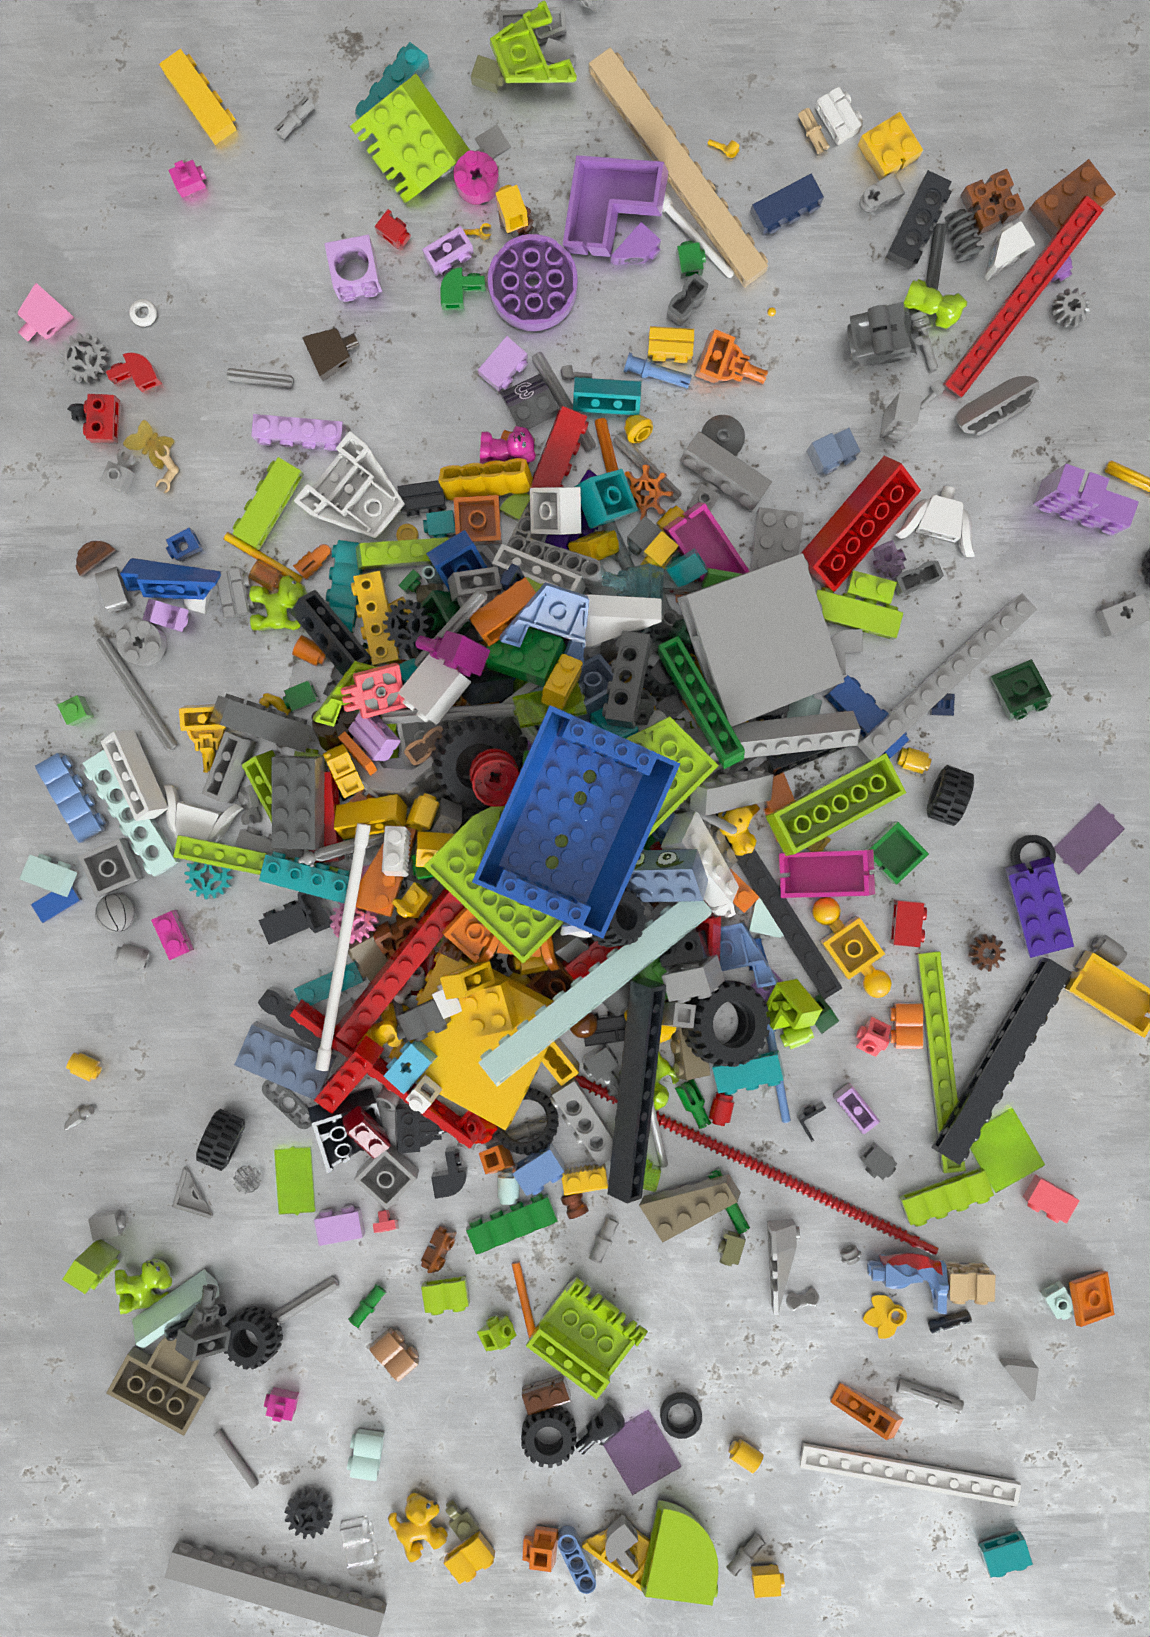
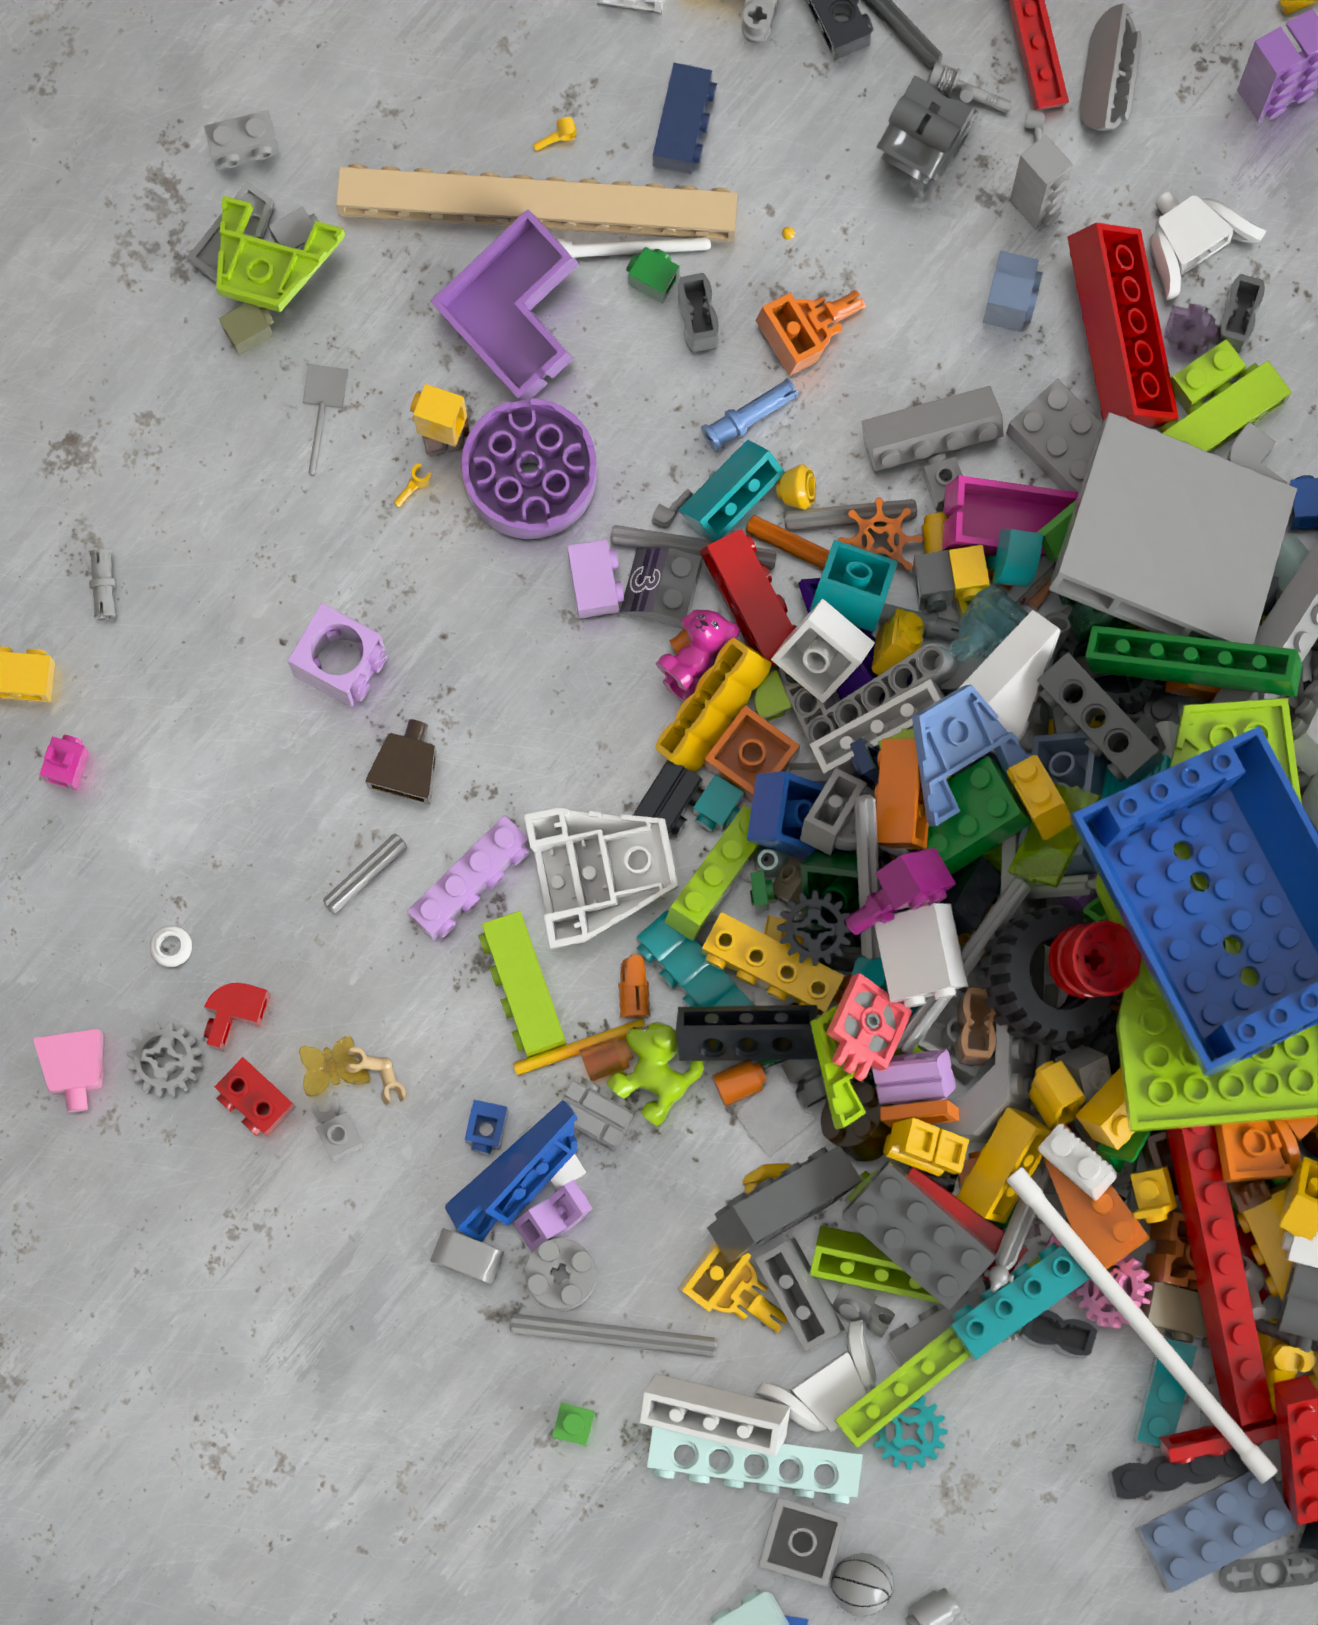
camera: 50 degrees left, 10 degrees down
medium blue brick [35,753,106,843] -> none
black piece [67,403,85,421] -> none
reddish brown plate [76,541,116,577] -> none
dark pink brick [151,909,194,960] -> none
black brick [258,900,309,945] -> none
green brick [283,680,320,712] -> none
lime slope [349,74,470,203] -> none
teal brick [355,42,430,120] -> none
red brick [374,209,411,249] -> none
yellow tile [396,524,419,541] -> none
lavender brick [422,226,474,276] -> none
green brick [440,267,486,310] -> none
dark pink brick [454,150,500,205] -> none
medium lavender slope [611,222,661,265] -> none
yellow brick [648,326,694,363] -> none
dark grey dish [701,415,745,456] -> none
tan axle [798,108,830,154] -> none
lime animal [904,279,967,329] -> none

